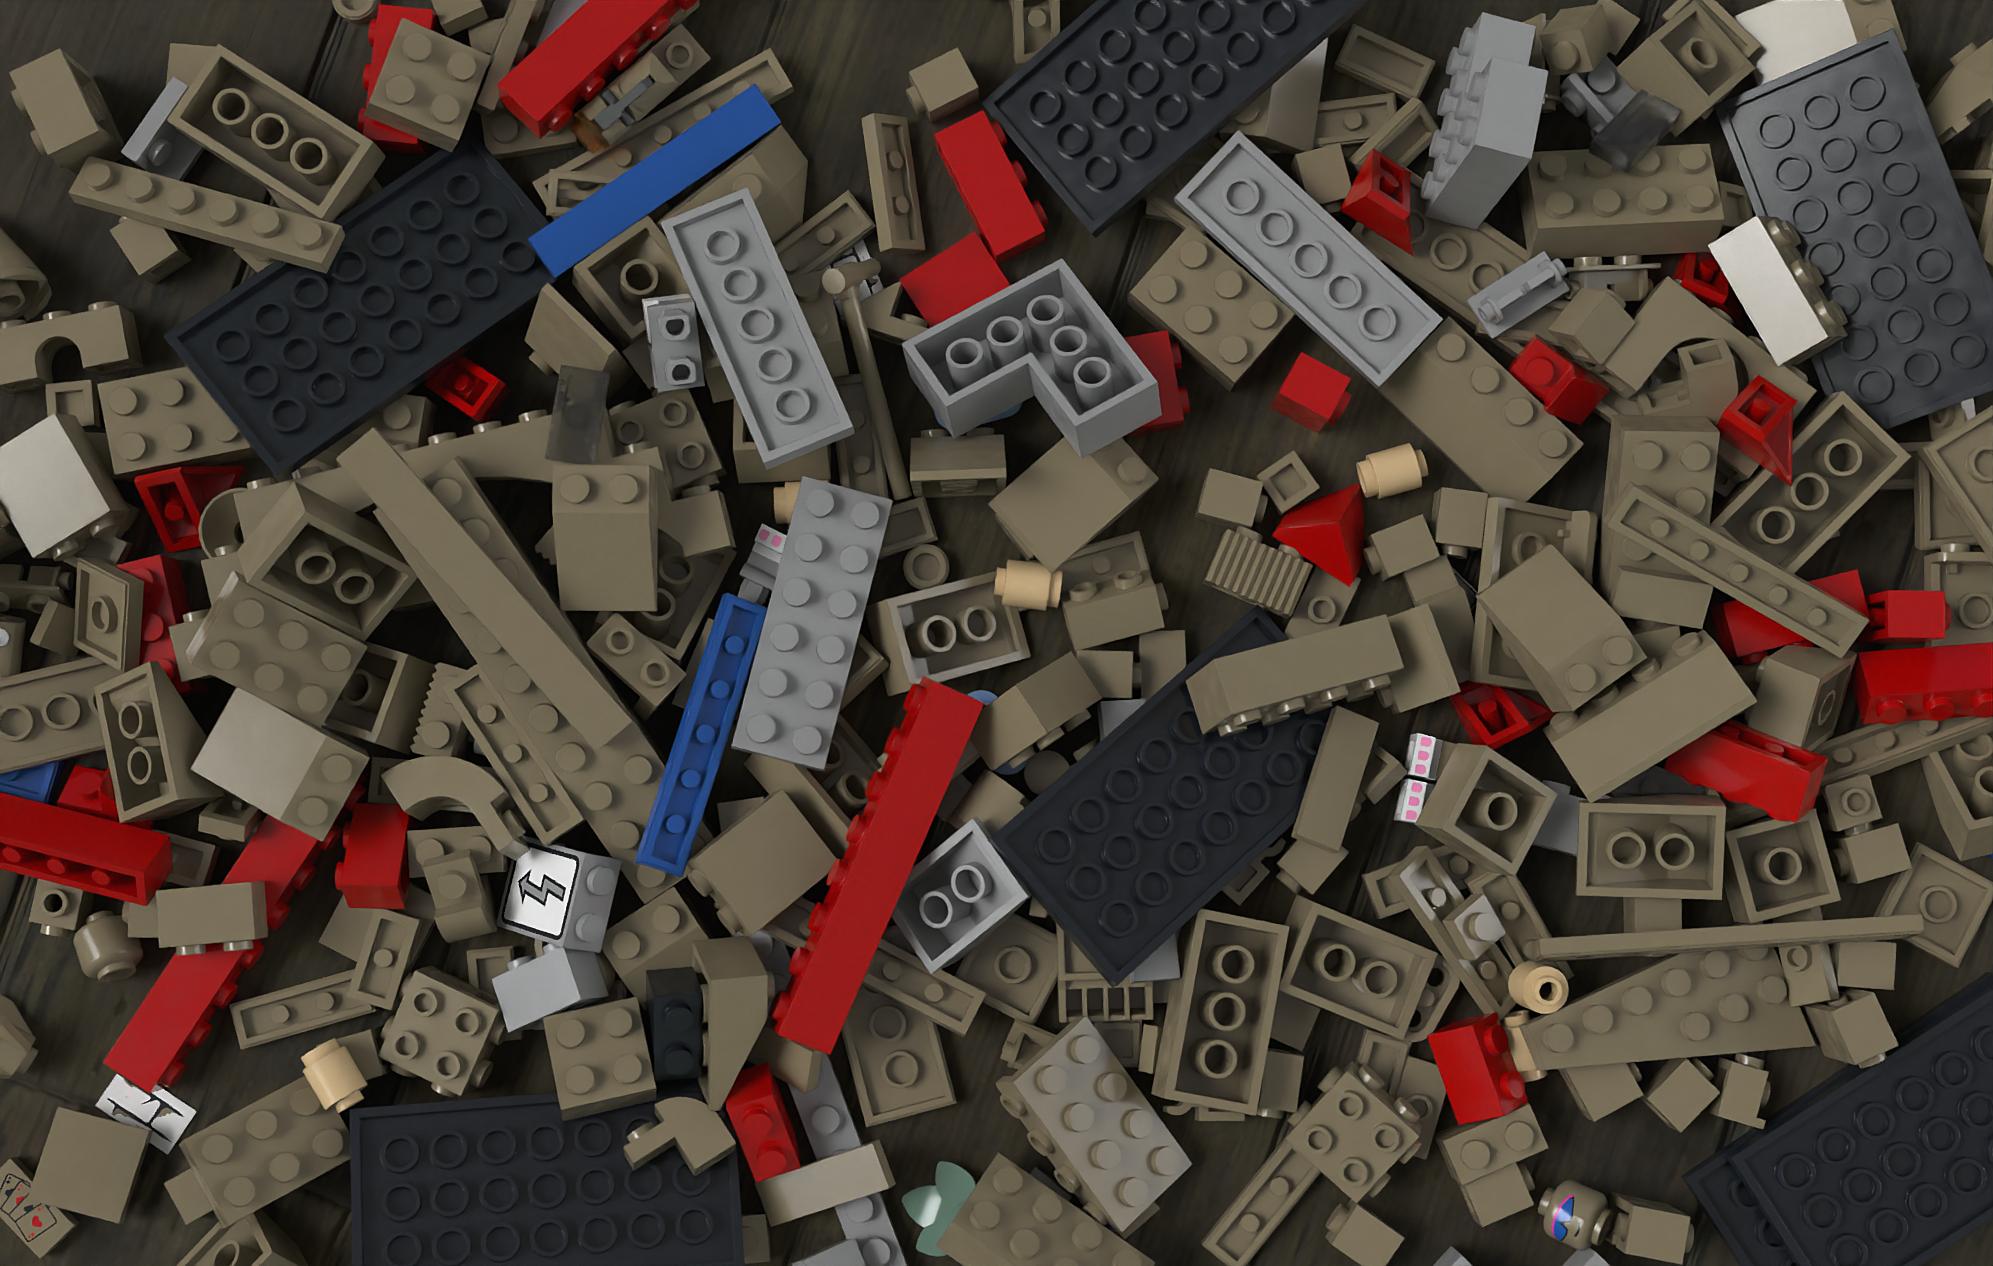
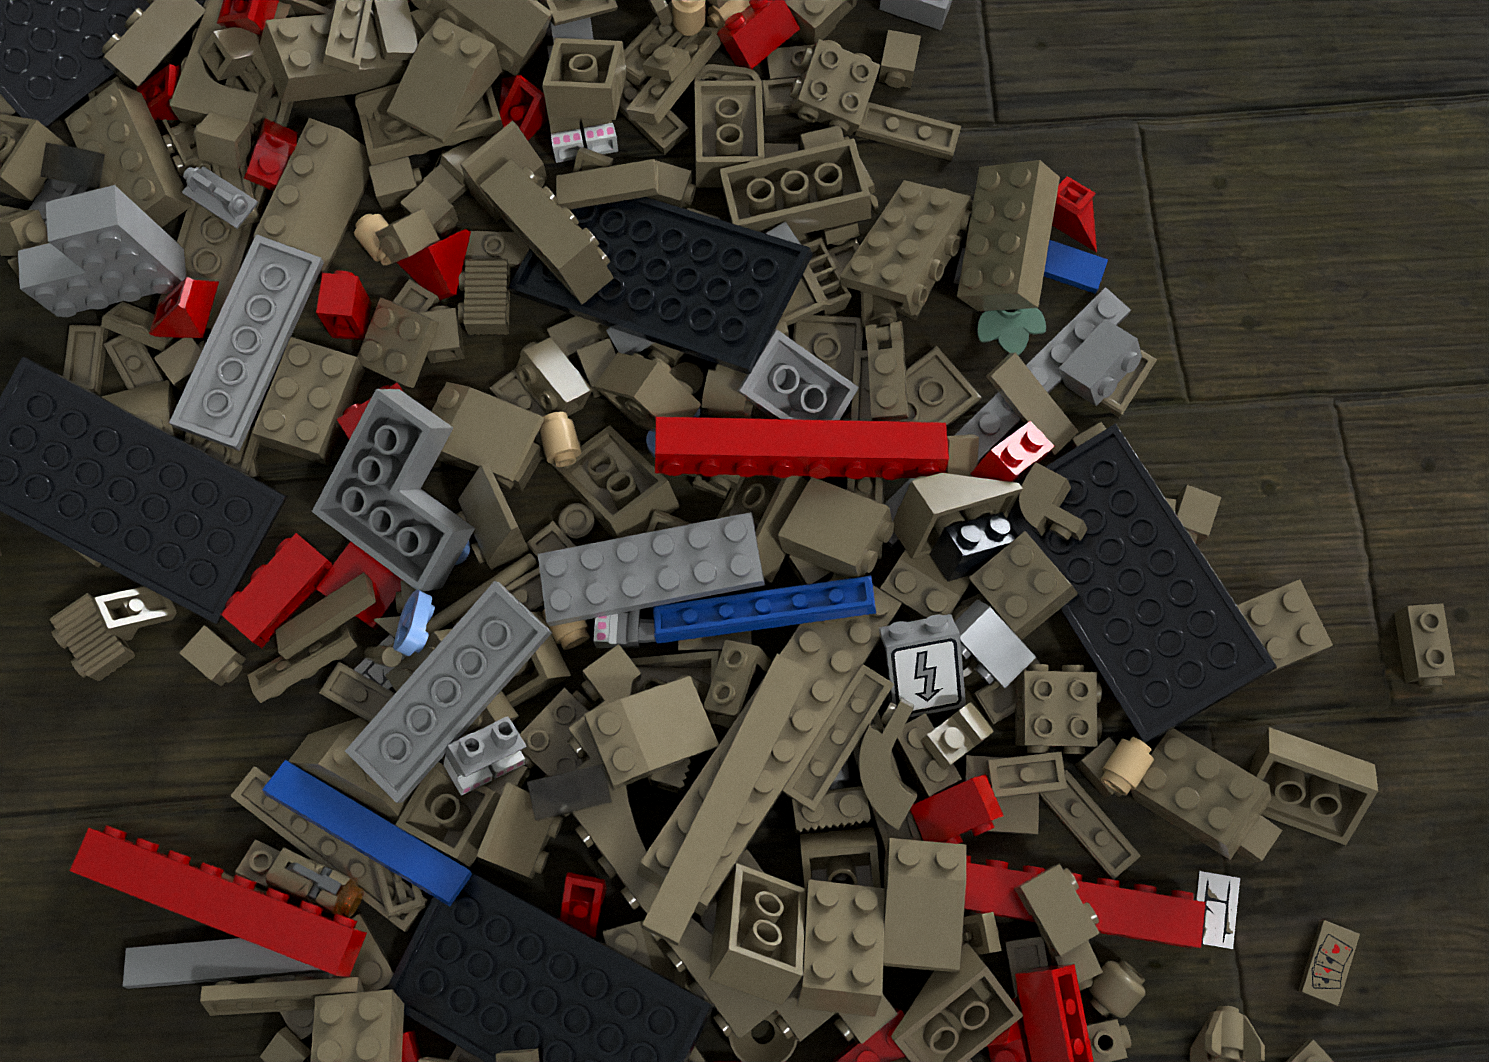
camera: 115 degrees left, 10 degrees down
dark tan tile [27,1107,153,1224] -> none
none -> dark tan tile [275,573,376,660]
none -> dark tan plate [357,297,439,388]
none -> dark tan brick [375,208,440,263]
none -> light blue plate [393,589,435,656]
none -> dark tan plate [865,321,909,421]

